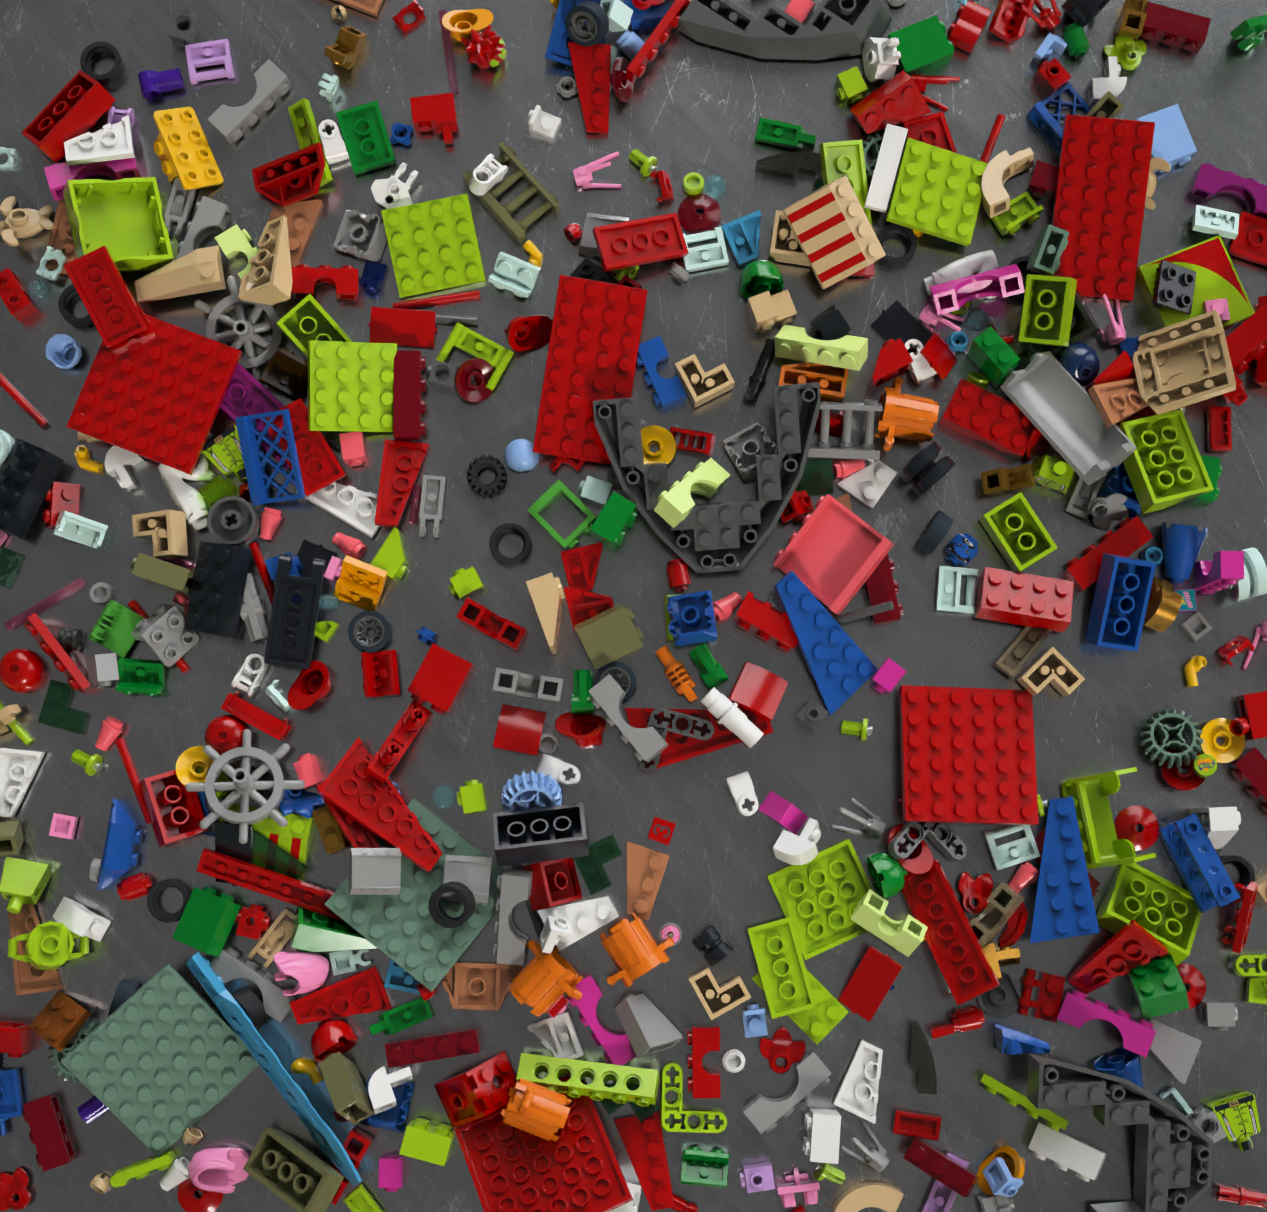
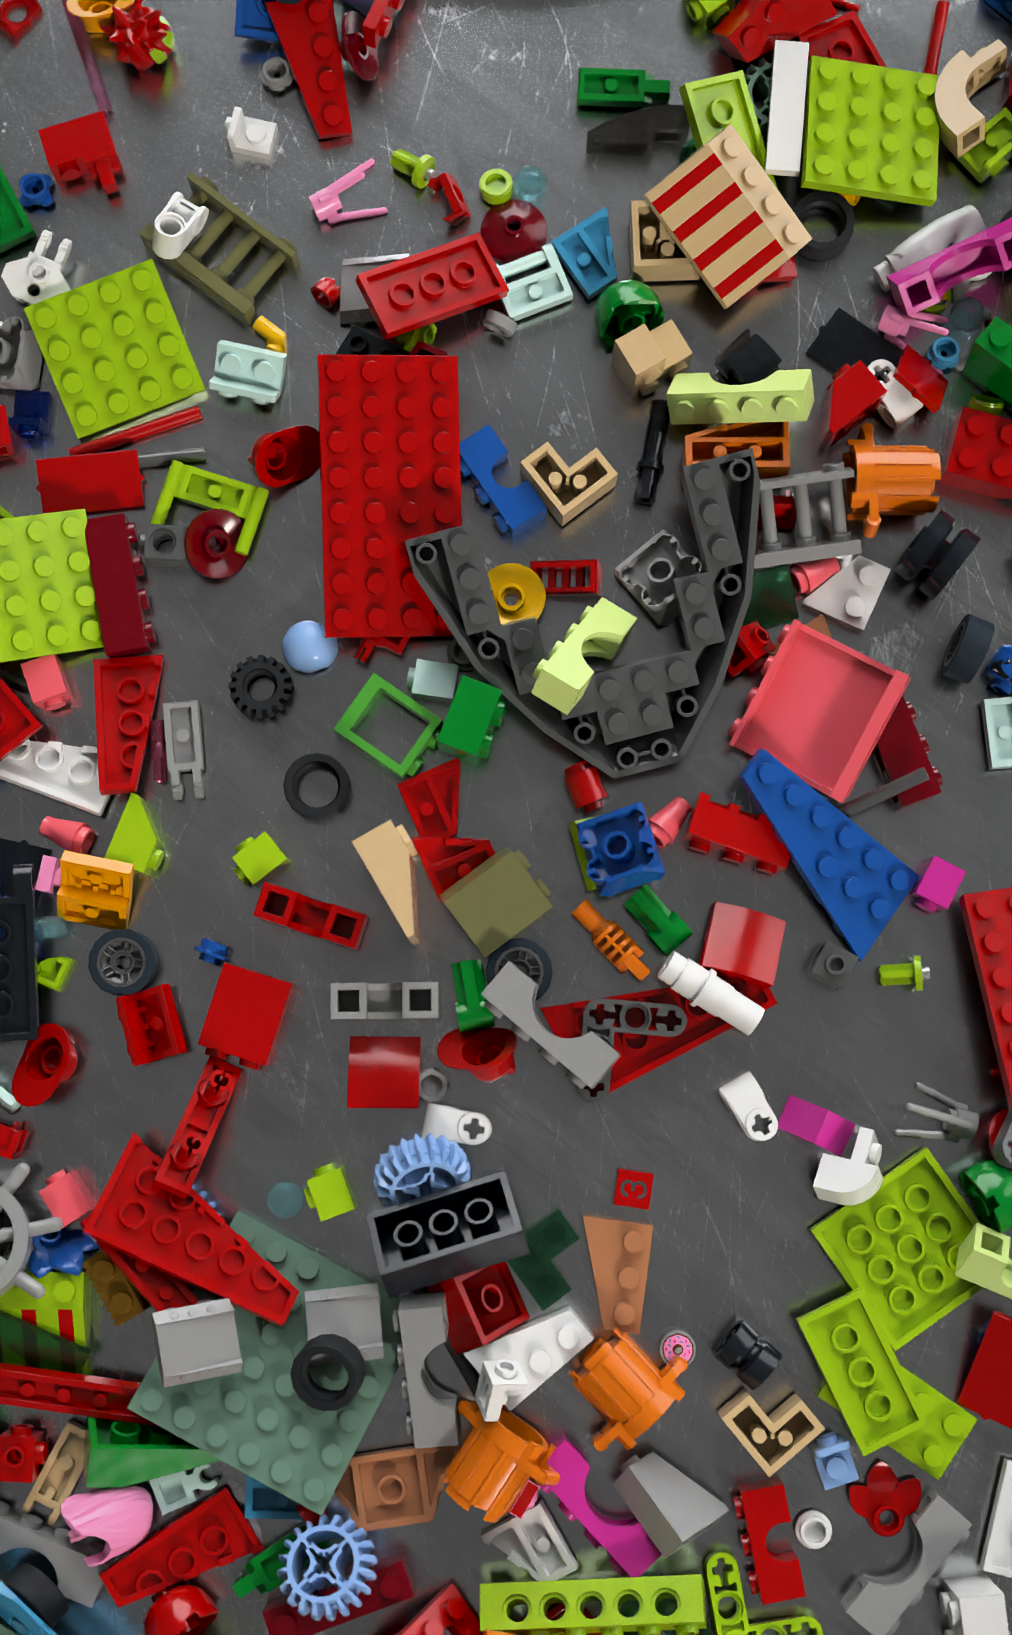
camera: 10 degrees left, 0 degrees up
none -> light blue gear [277,1514,378,1621]

